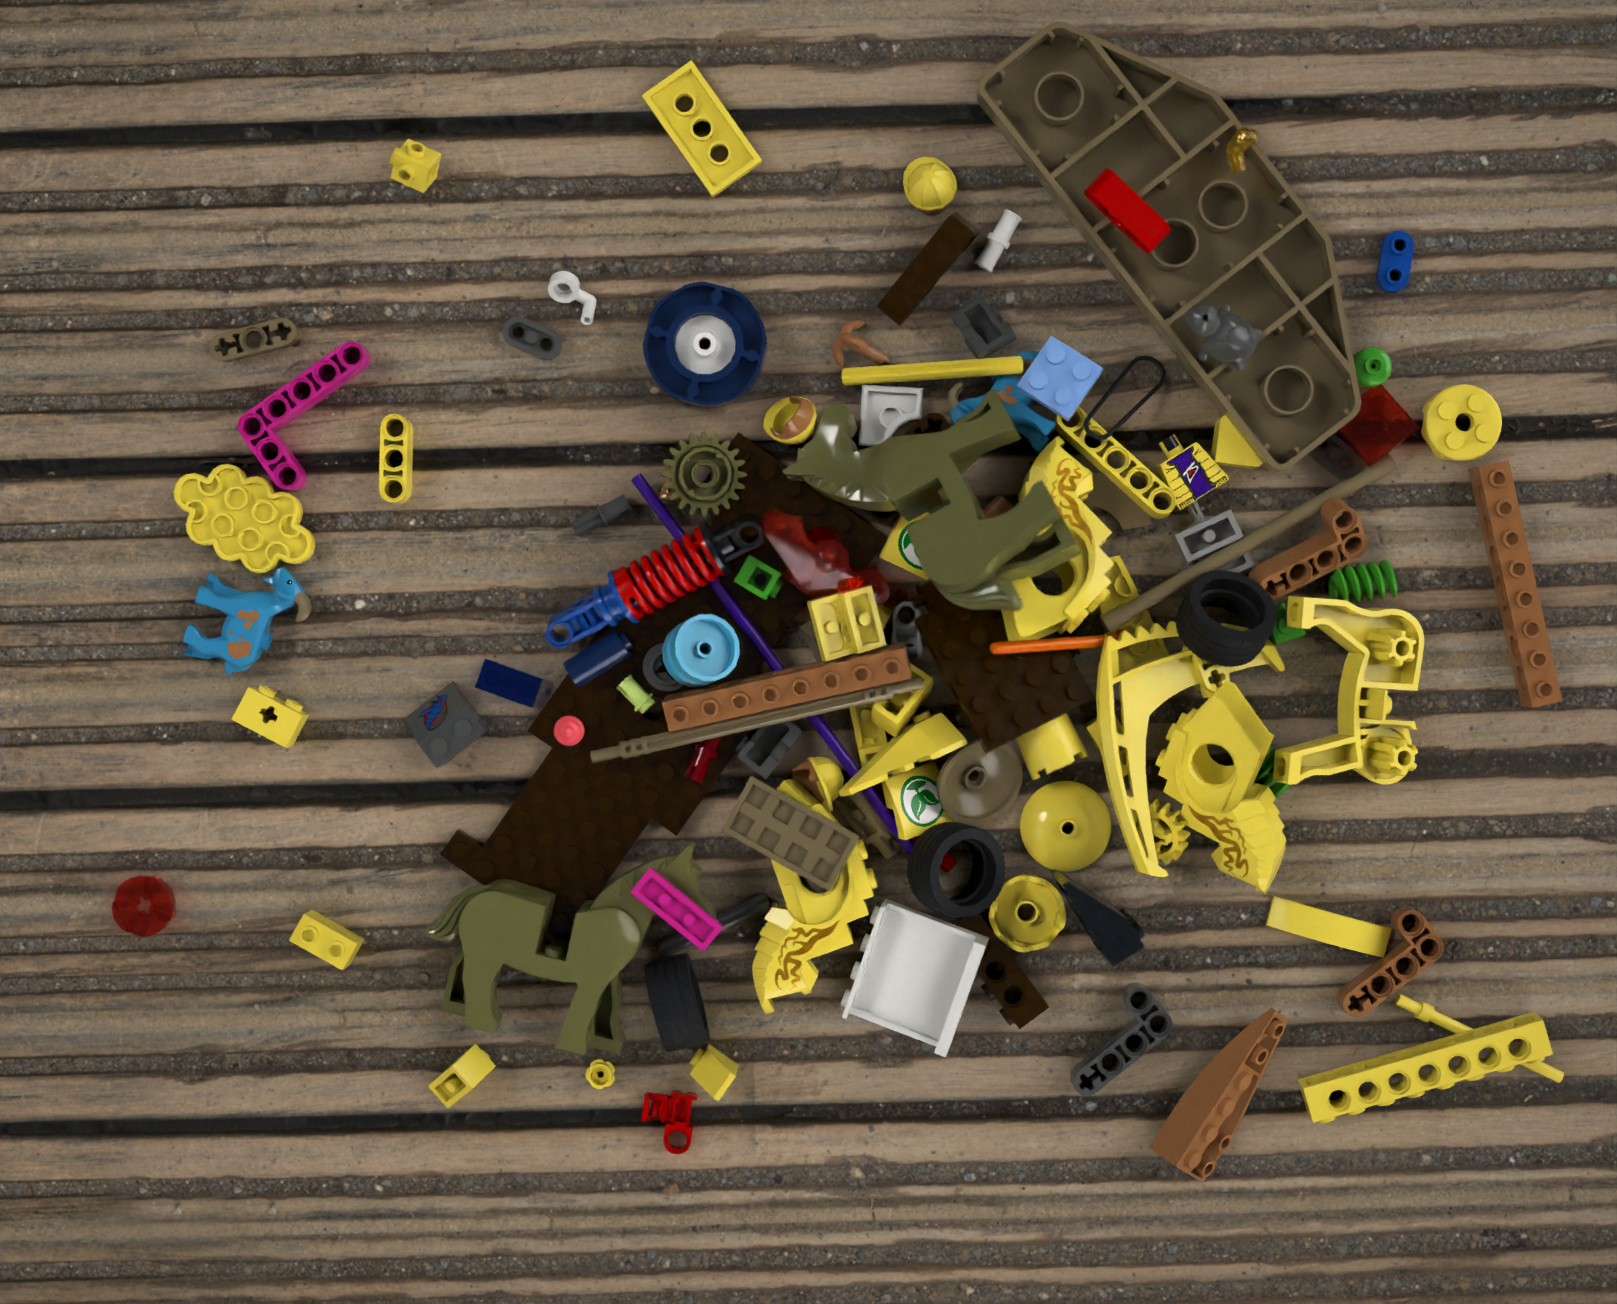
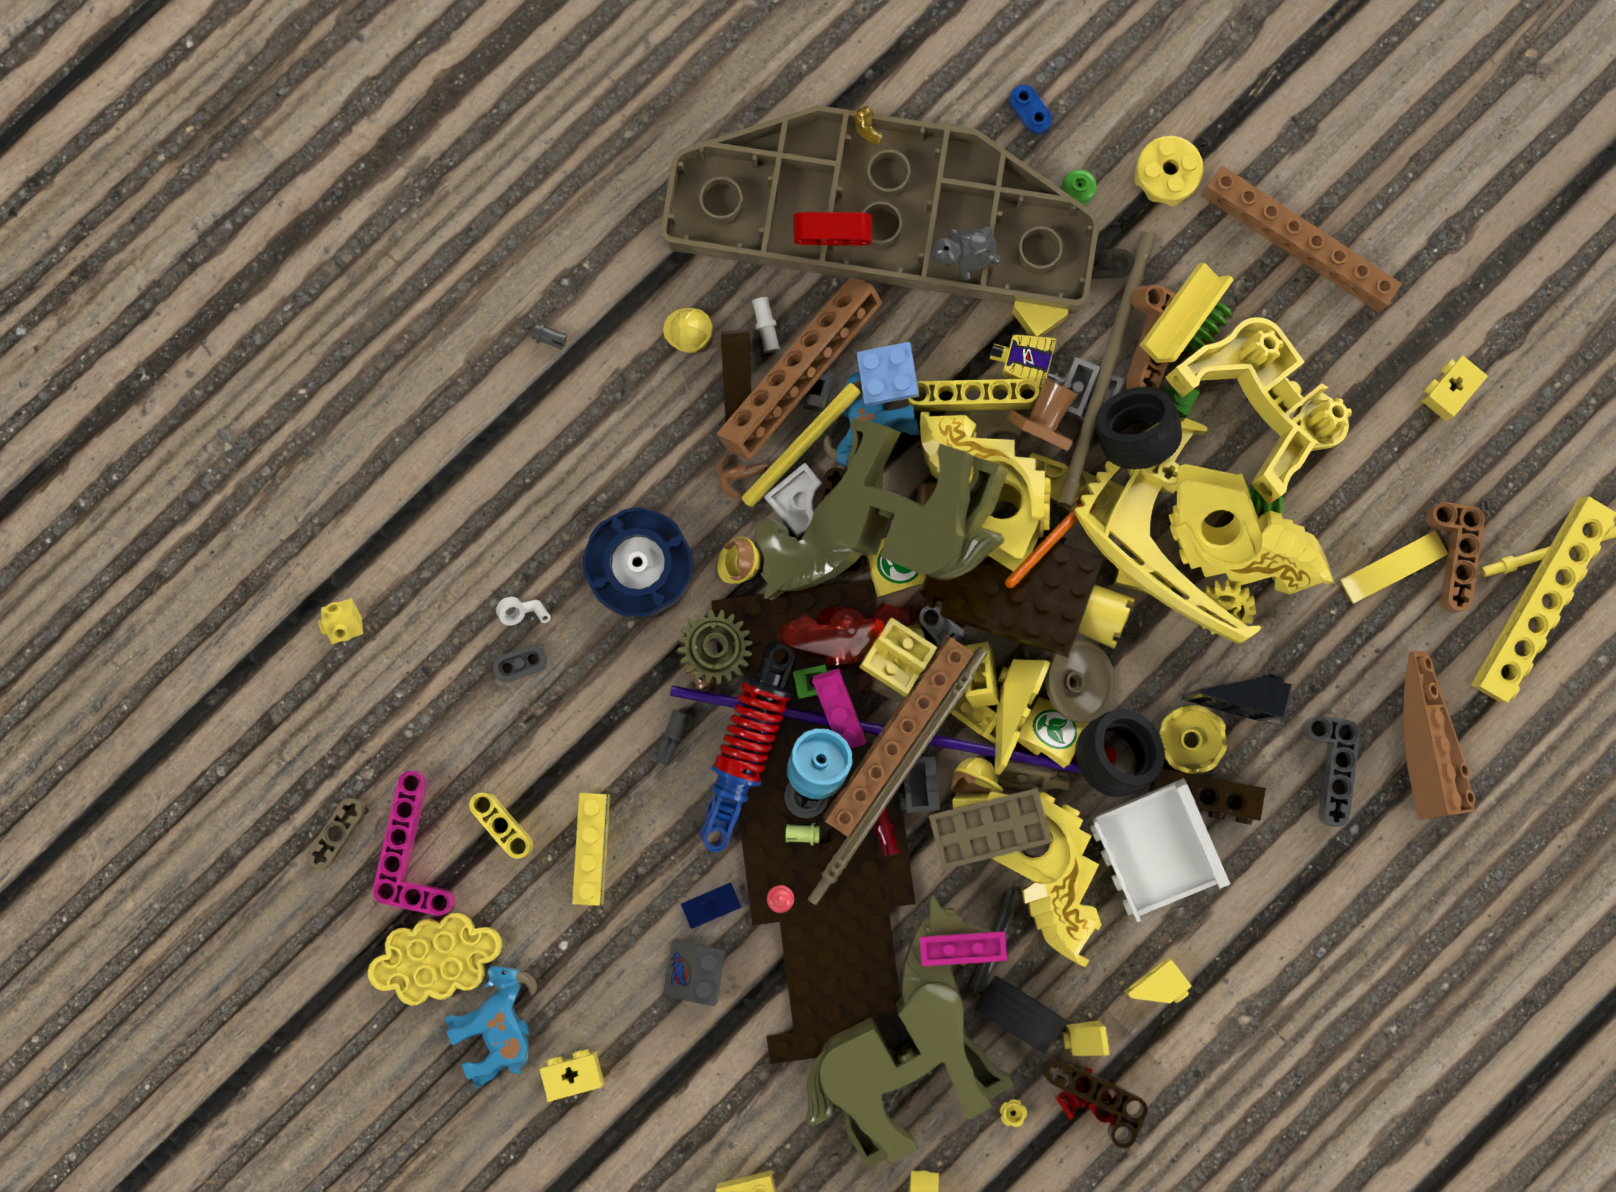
camera: 35 degrees left, 5 degrees down
dark blue brick [563,630,633,689] -> none
light yellow plate [642,60,762,198] -> none
light yellow dish [1020,780,1111,872] -> none
black piece [1084,356,1165,440] -> none
clear red plate [1338,384,1419,468] -> none
none -> dark grey pin [532,323,568,350]
none -> light yellow brick [572,793,610,906]
none -> medium nougat brick [716,277,883,461]
none -> dark pink plate [813,669,866,749]
none -> medium nougat plant [1007,377,1079,451]
none -> dark brown beam [1043,1057,1148,1149]
none -> light yellow slope [1124,958,1192,1003]
none -> light yellow panel [1139,262,1234,363]
none -> light yellow brick [1422,356,1488,421]

